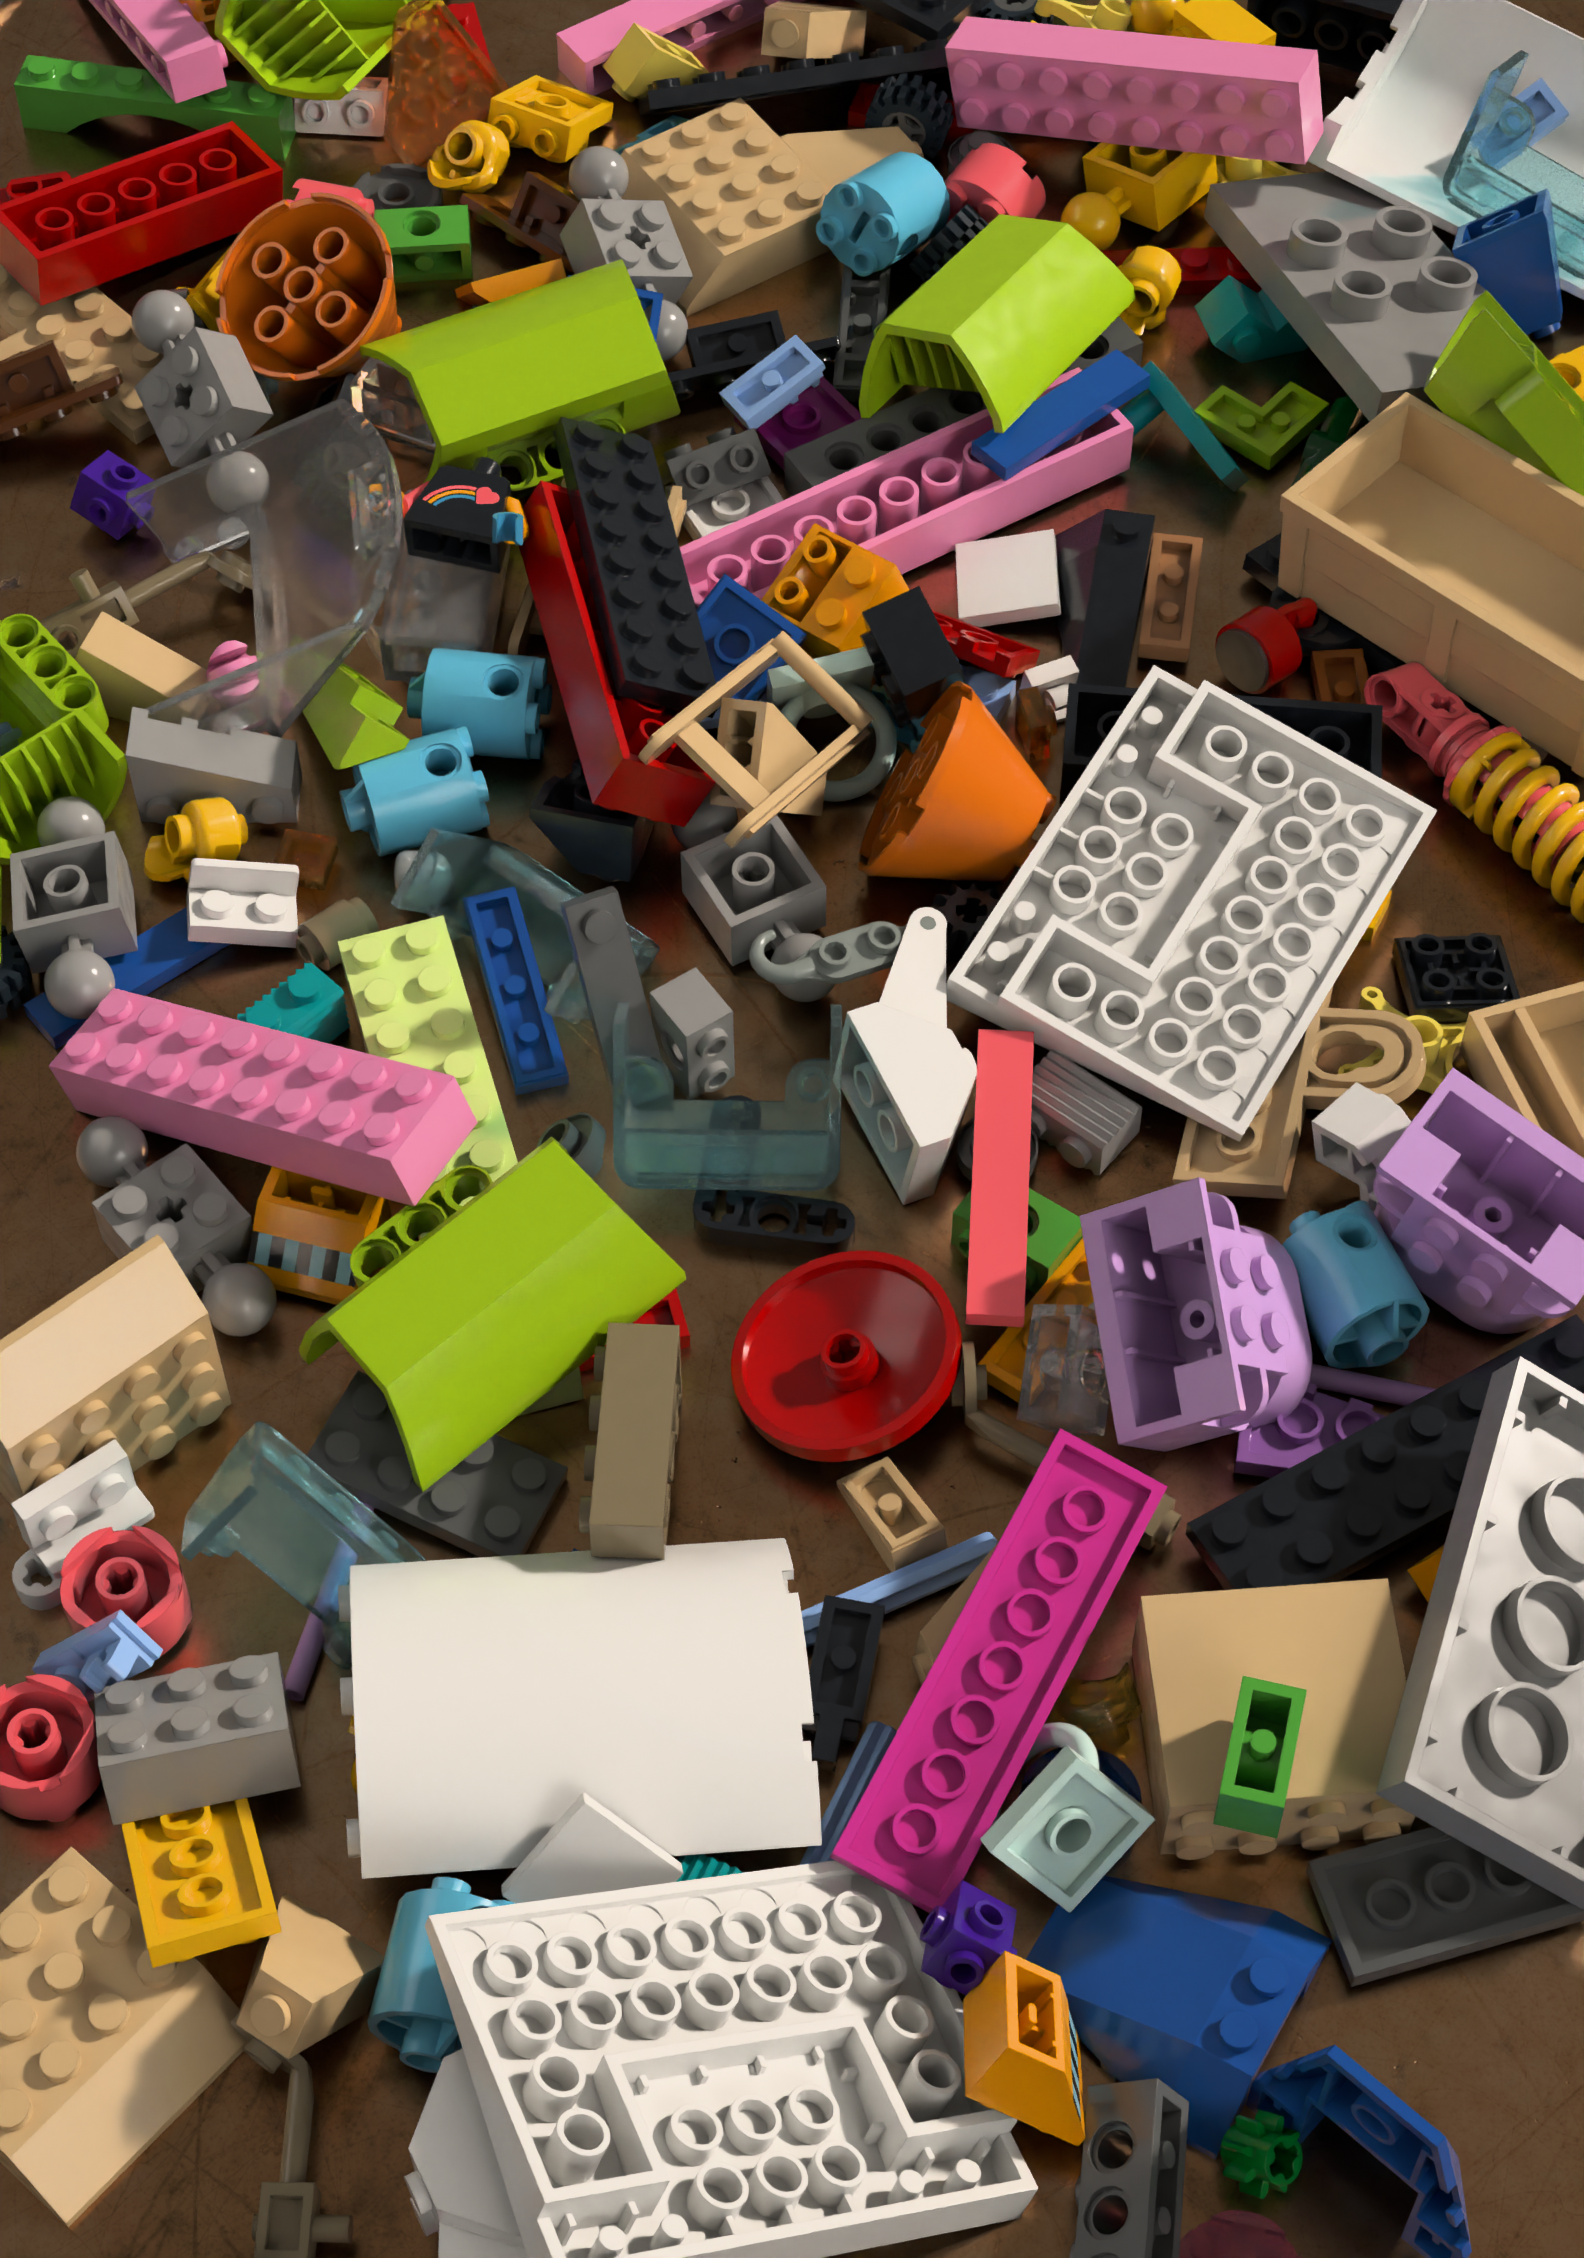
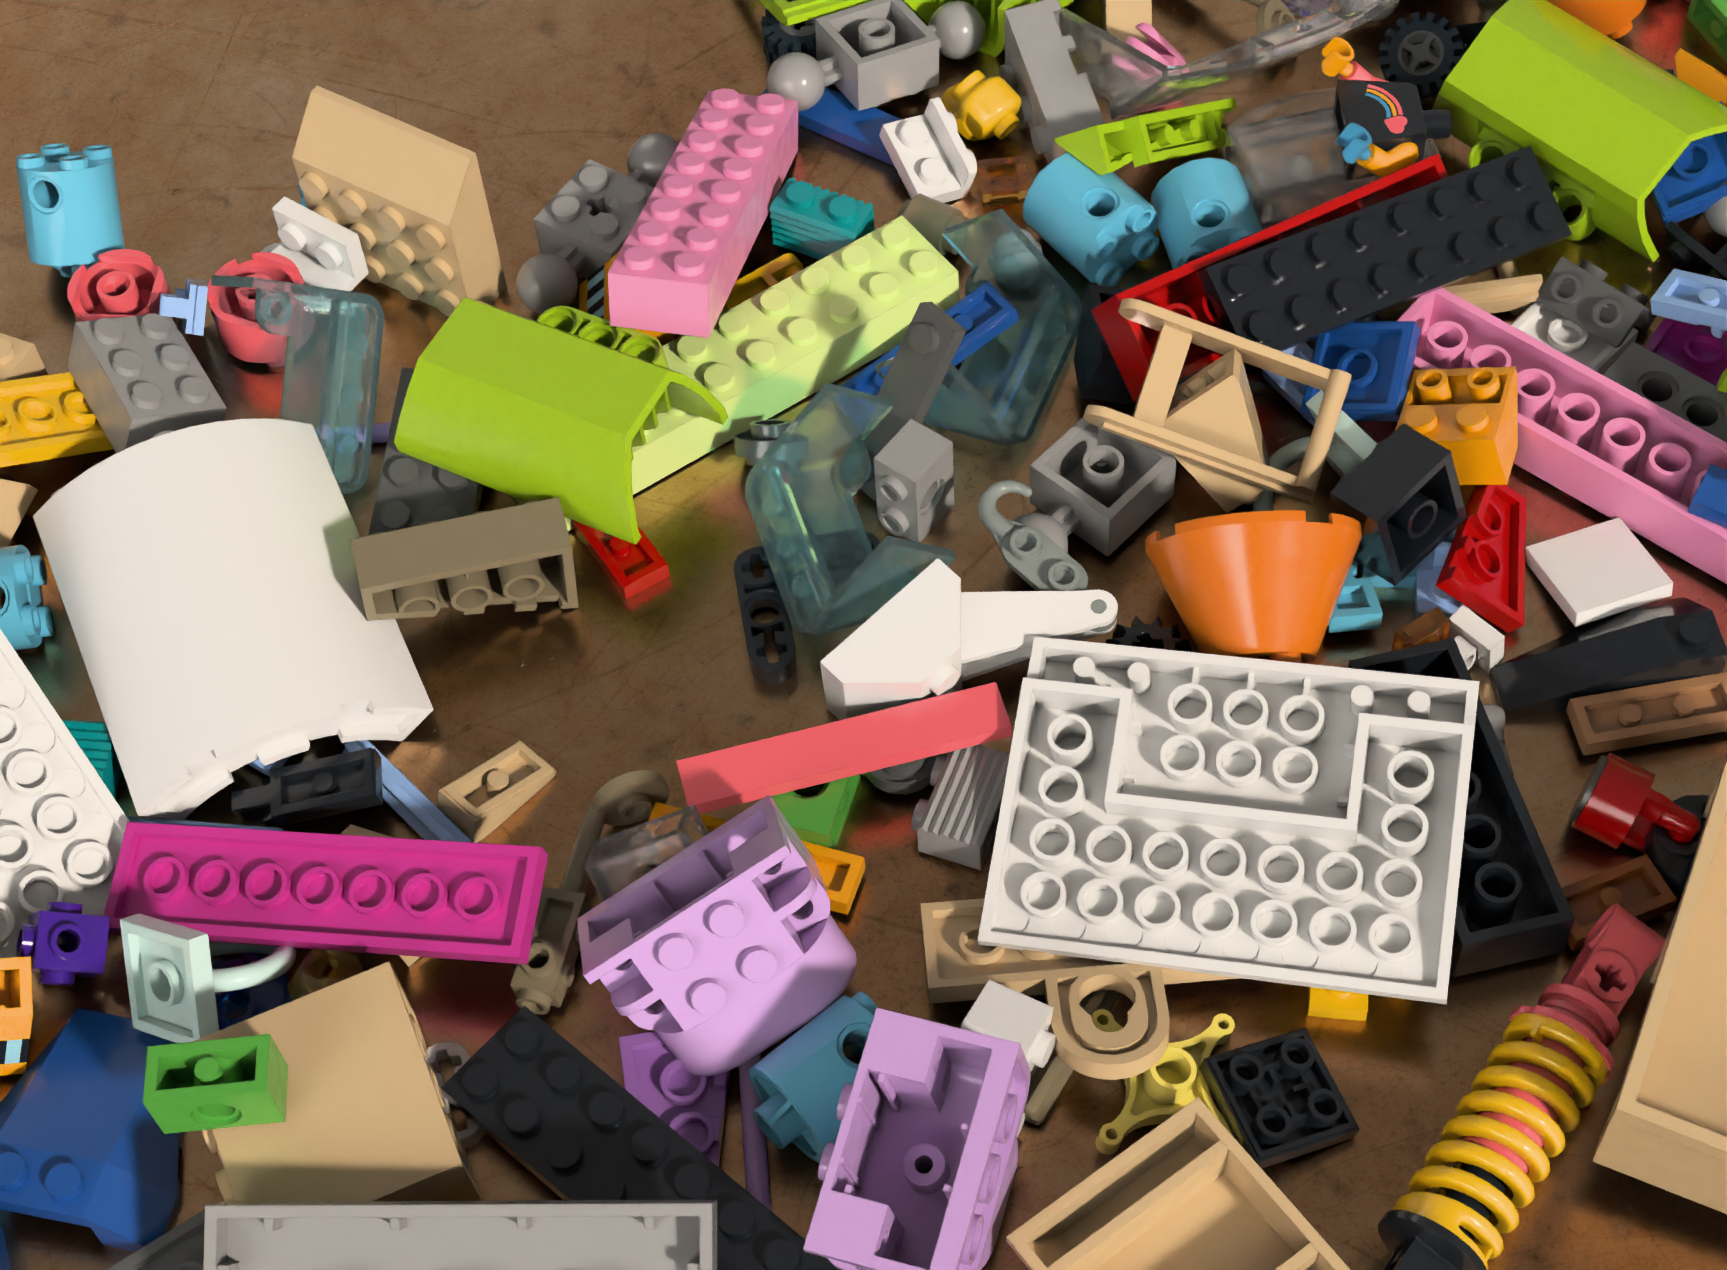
camera: 75 degrees right, 0 degrees up
white tile [501,1792,683,1904] -> none
red dish [731,1250,962,1462] -> none

